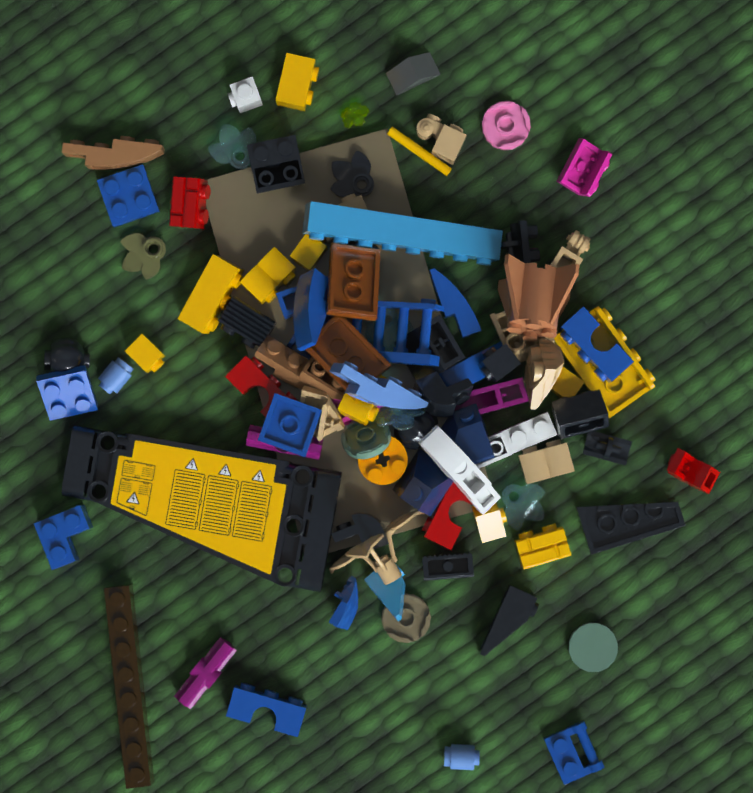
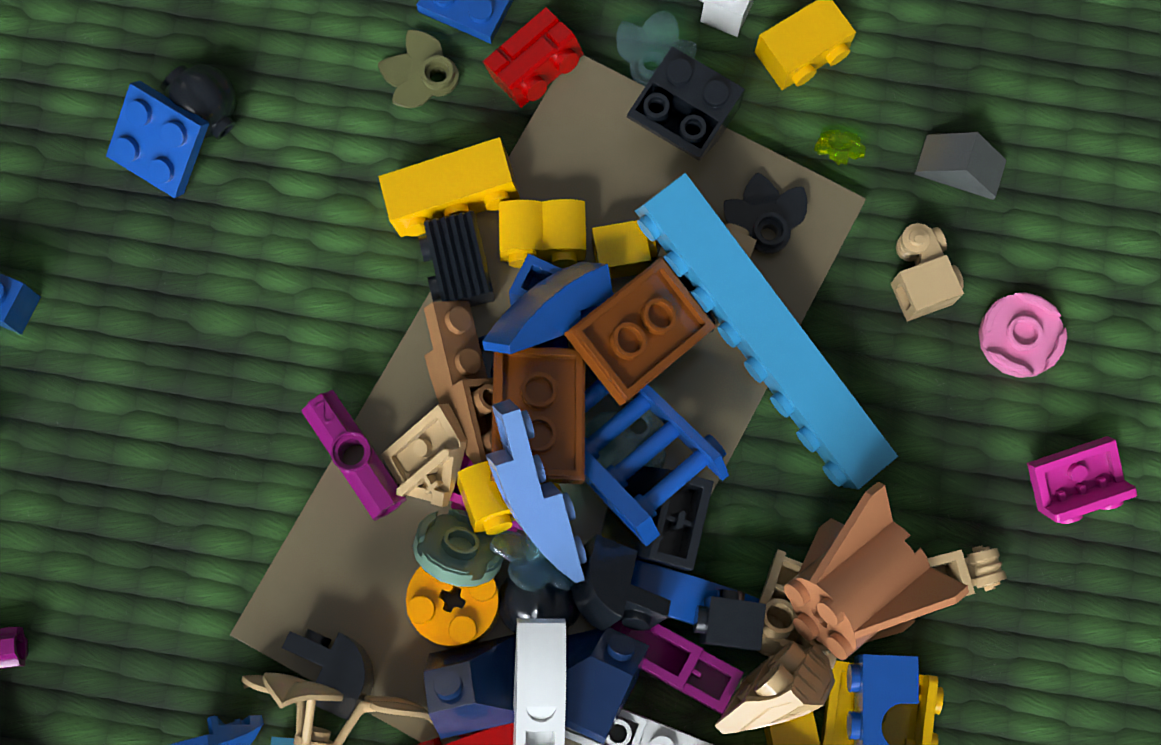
camera: 40 degrees right, 10 degrees down
panel [61,425,342,592] -> none
medium blue brick [98,357,134,394] -> none
yellow brick [125,334,165,373] -> none
red arch [225,356,298,417] -> none
blue plate [258,393,322,458] -> none
yellow bar [387,126,452,176] -> none
blue slope [429,268,482,338] -> none
black hips [501,220,541,263] -> none

